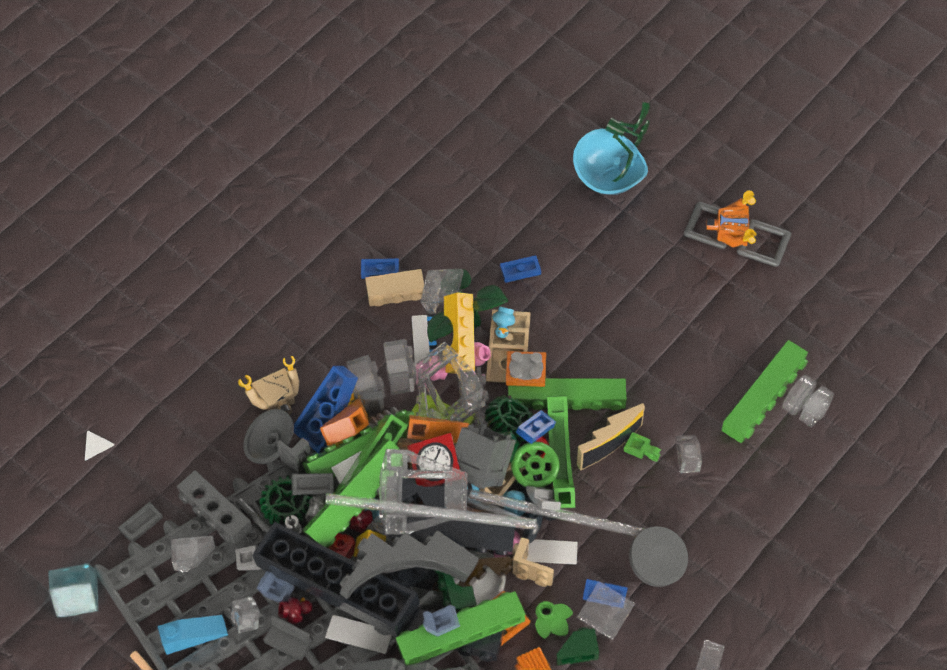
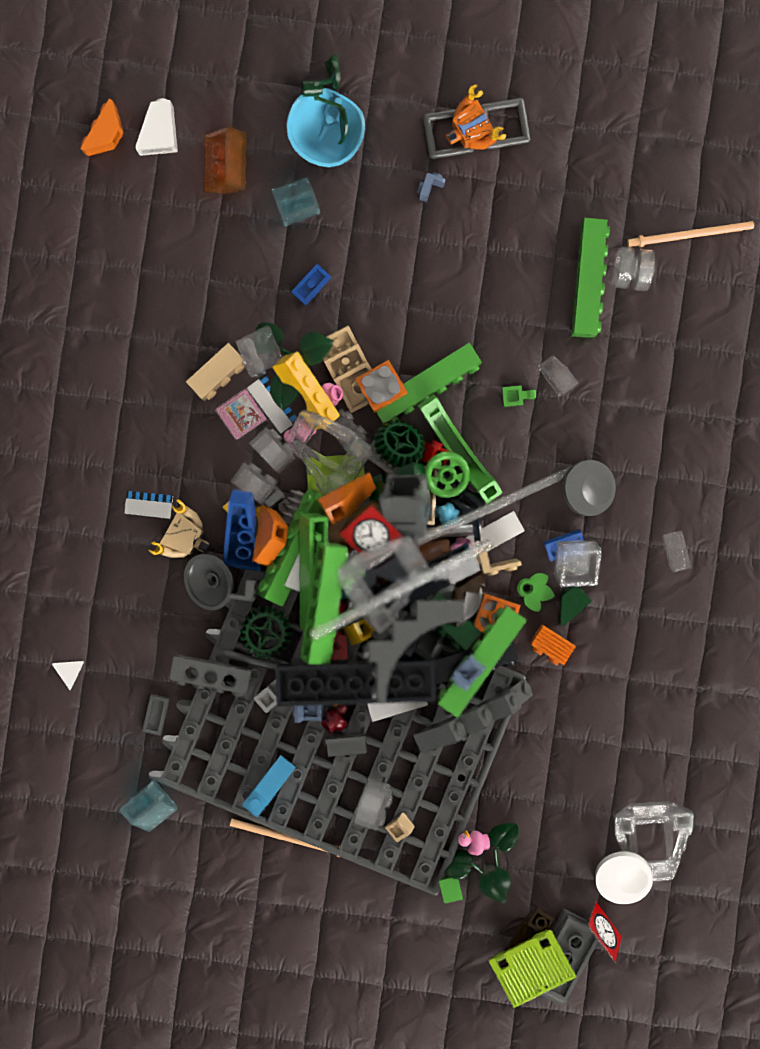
camera: 30 degrees left, 30 degrees up
clear slope [171,536,216,572] -> none
clear brick [231,596,260,634] -> none
light grey pin [285,515,302,535] -> none
dark grey tile [291,473,334,495] -> none
light grey pin [305,495,326,522] -> none
blue plate [361,259,399,279] -> none
medium azure animal [492,306,515,338] -> none
blue plate [516,410,556,444] -> none
light grey slope [526,486,561,510] -> none
slope [577,403,645,470] -> none
none -> orange slope [80,99,124,156]
none -> white sticker [124,491,173,519]
none -> white slope [136,98,178,156]
none -> clear orange slope [204,127,247,194]
none -> clear tile [214,388,268,441]
none -> clear light blue slope [272,177,320,226]
none -> sand blue bracket [417,173,445,202]
none -> light nougat bar [627,221,754,247]

